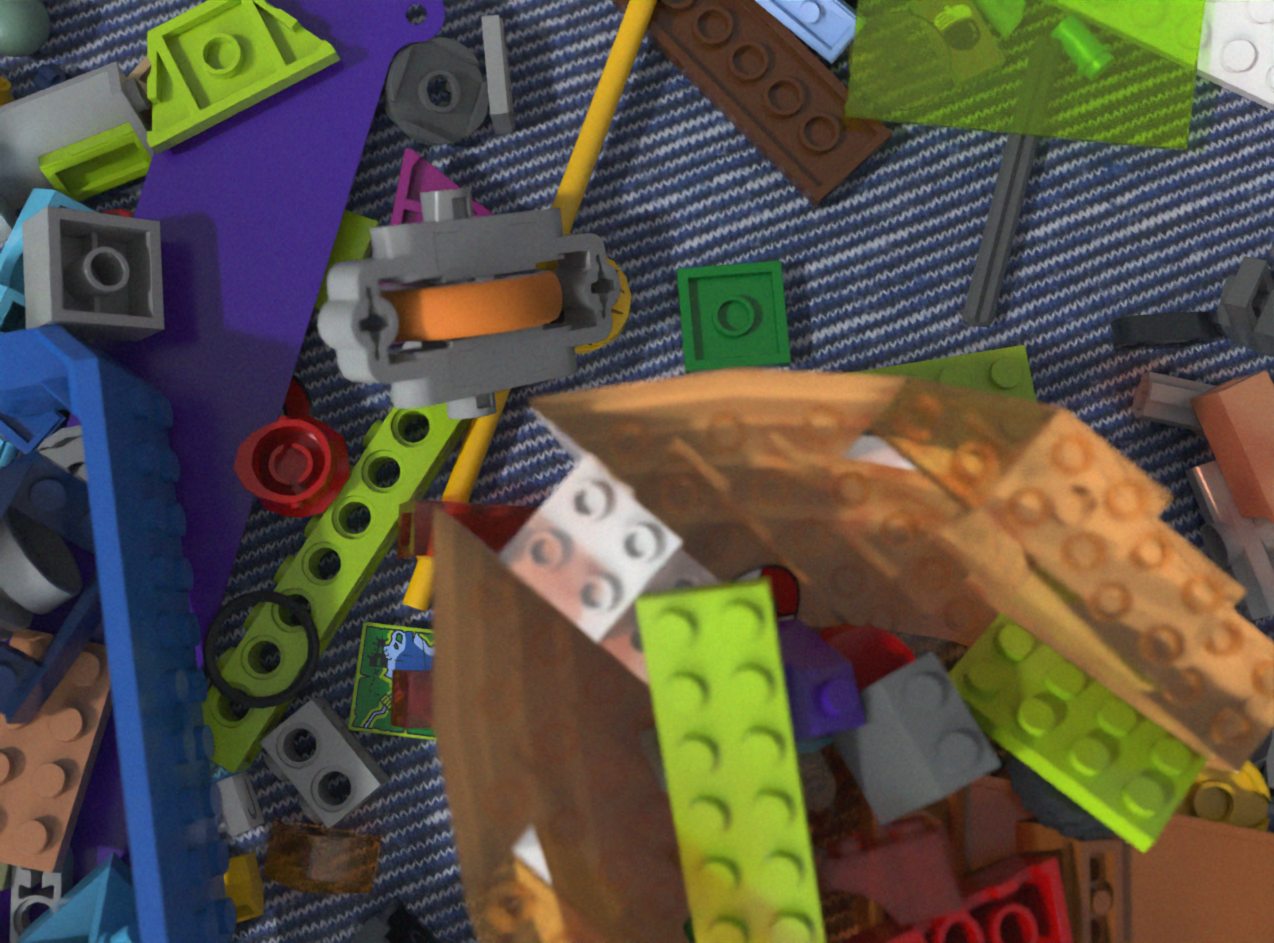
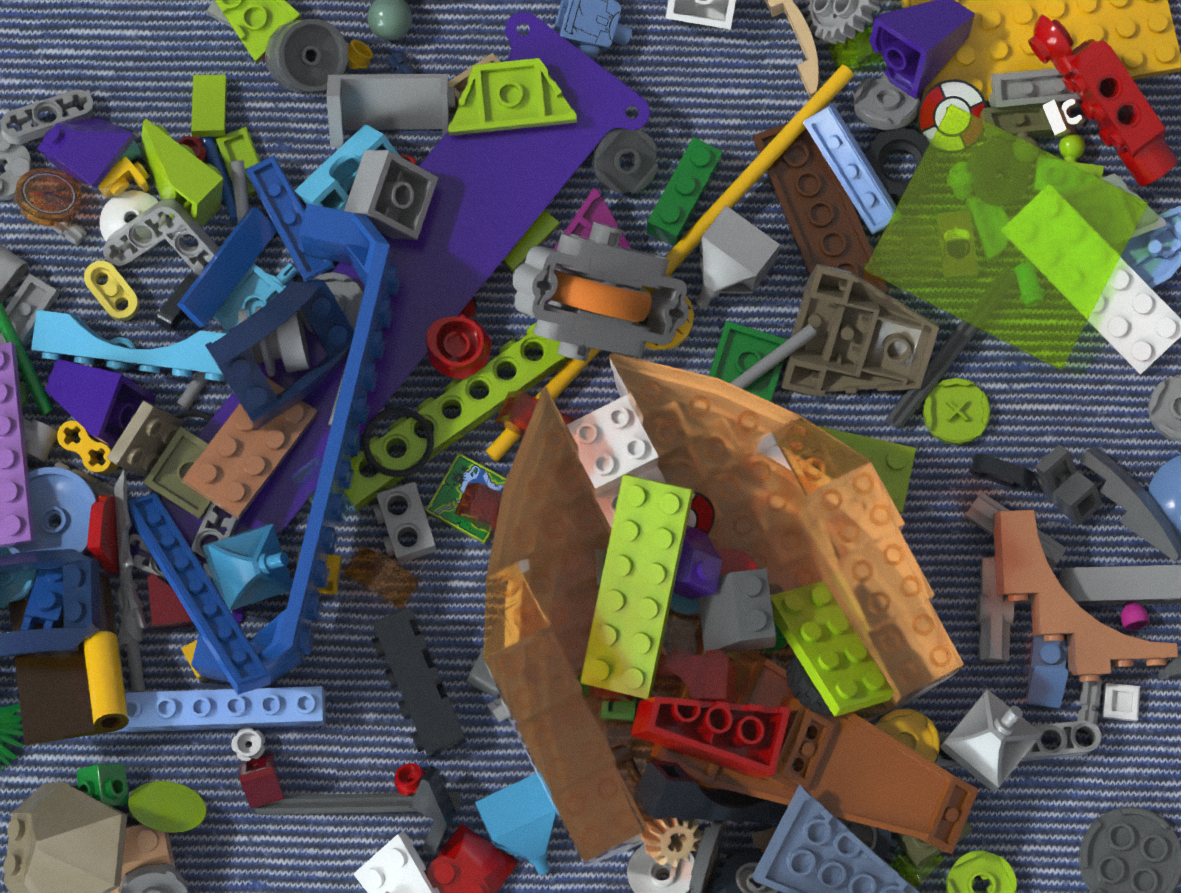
camera: 20 degrees right, 5 degrees down
lime tile [38,122,152,202] -> none
white tile [216,772,265,837] -> none
light grey tile [481,15,515,134] -> none
none -> green brick [646,137,723,247]
none -> light grey piece [696,205,780,308]
none -> light grey bar [726,324,817,392]
none -> dark tan wedge [781,264,939,396]
none -> lime tile [922,378,991,446]

